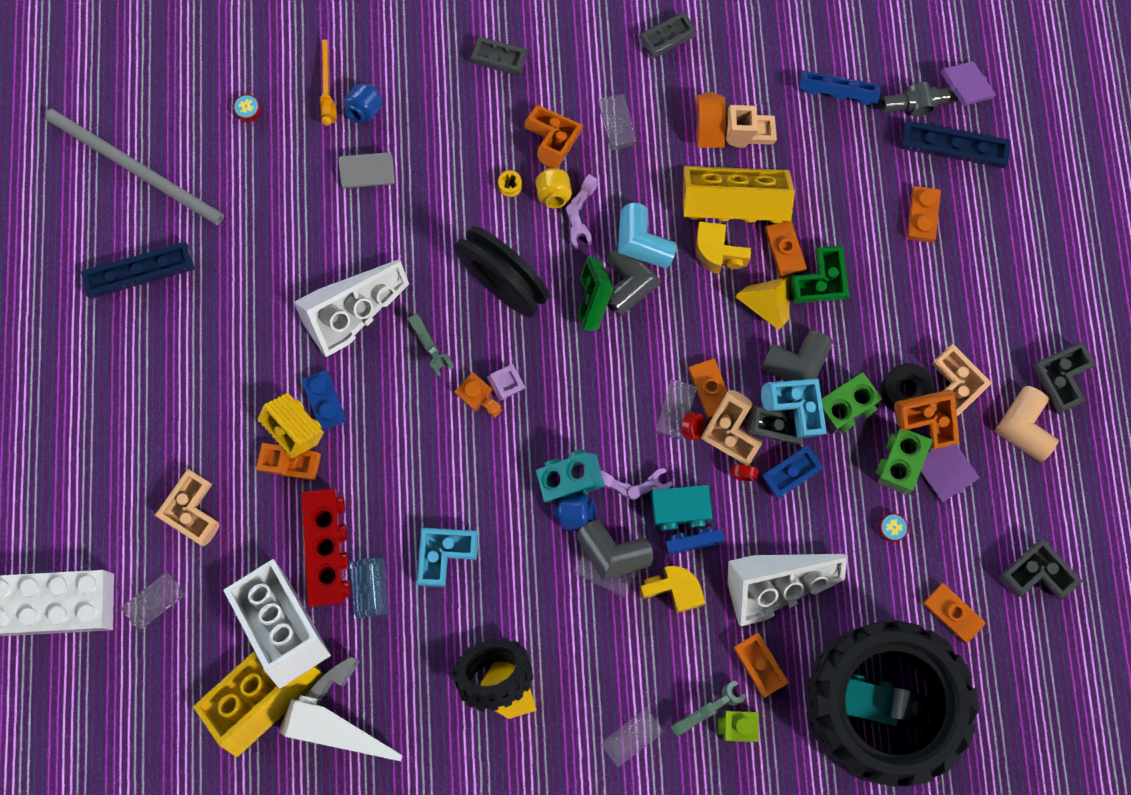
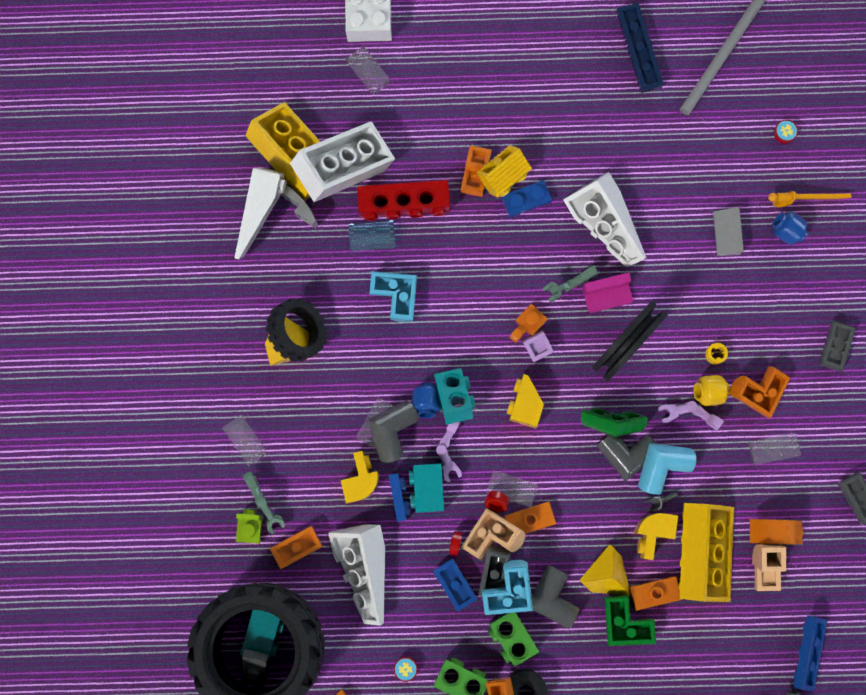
camera: 95 degrees right, 5 degrees up
light nougat brick [155,469,219,546] -> none
none -> yellow slope [506,374,544,429]
none -> dark pink panel [582,273,633,313]
none -> dark grey hand [644,492,678,512]

